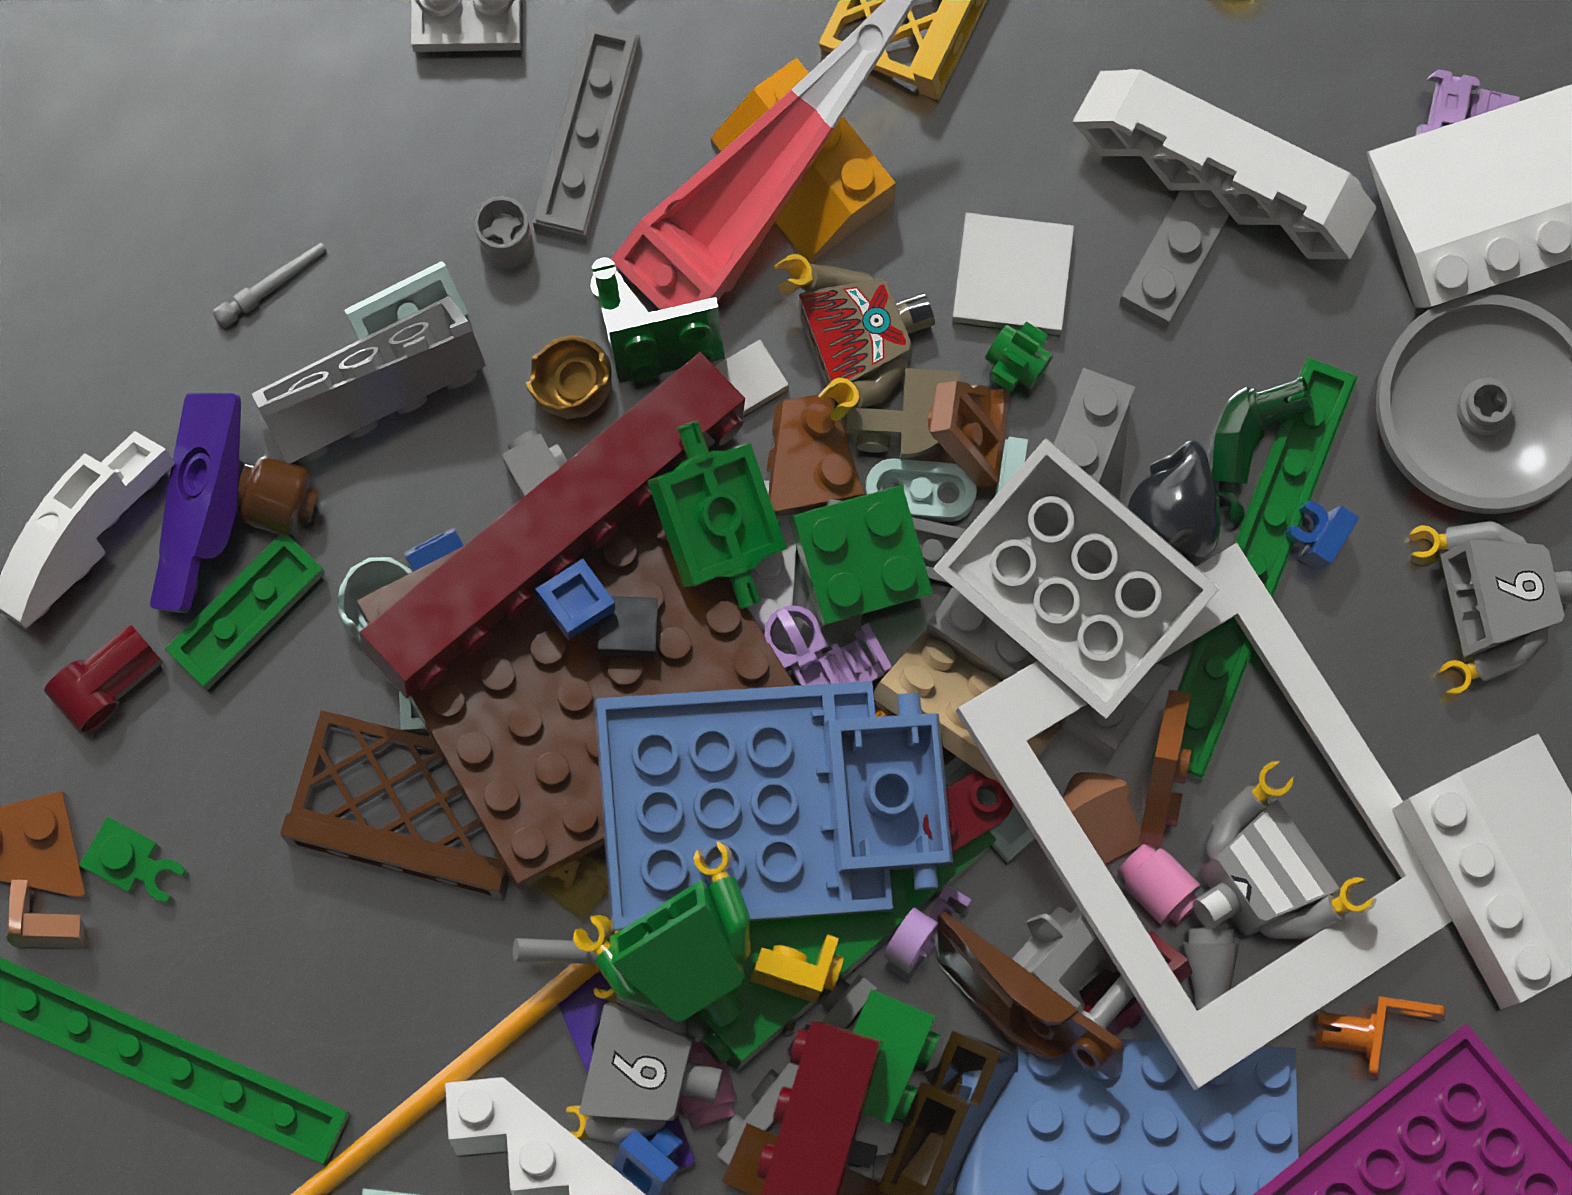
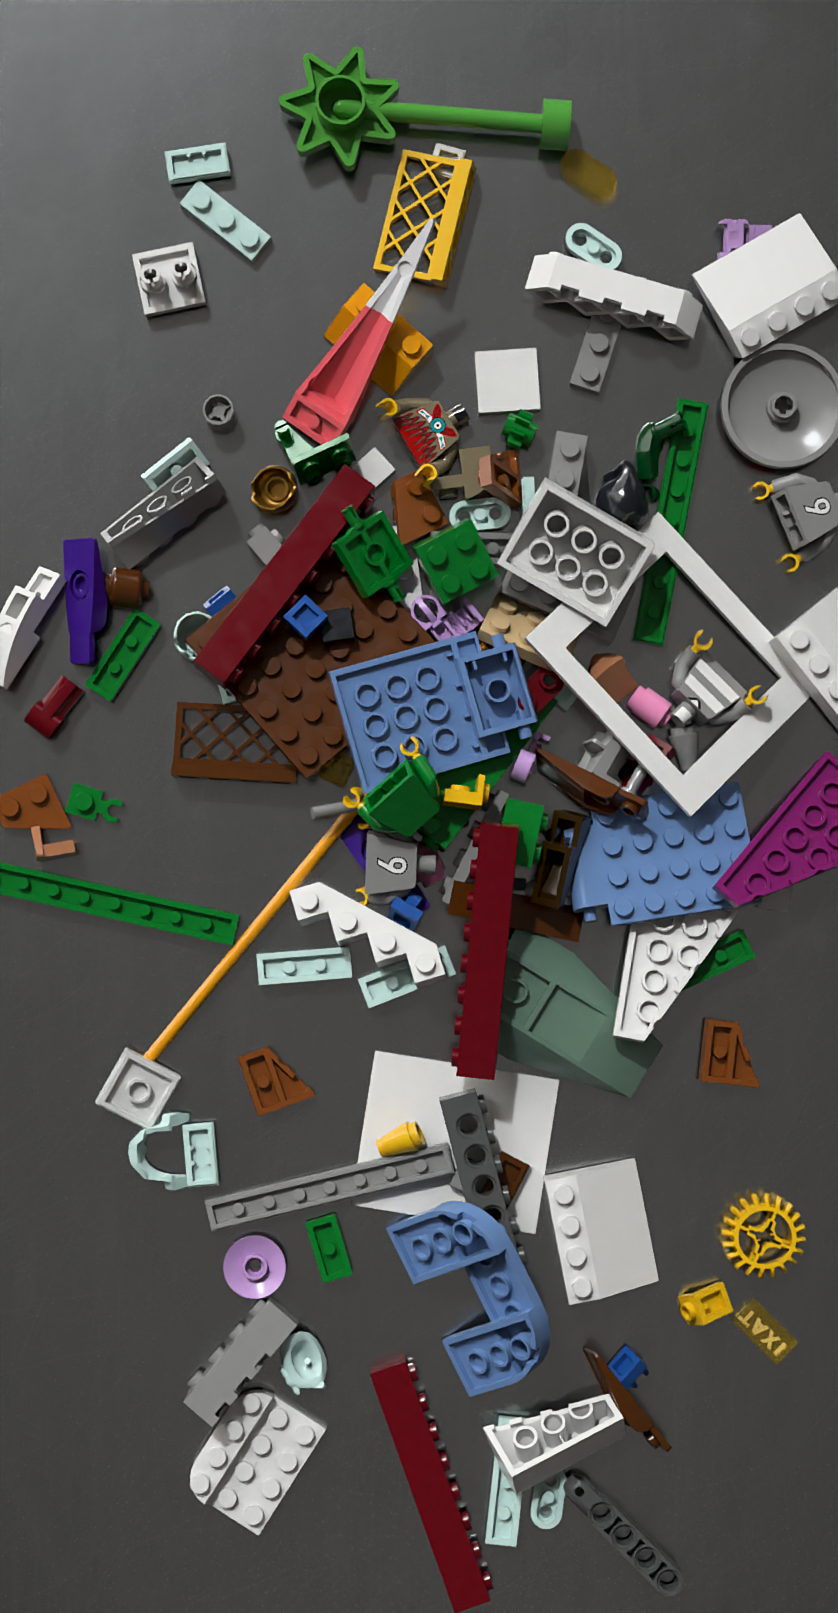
camera: 15 degrees left, 10 degrees up
light grey piece [213,243,326,328] -> none
light grey tile [533,22,640,240] -> none
dark orange wing [1139,690,1192,847] -> none
blue tile [1285,501,1360,571] -> none
orange bracket [1315,996,1446,1080] -> none
none -> light aqua plate [565,223,622,270]

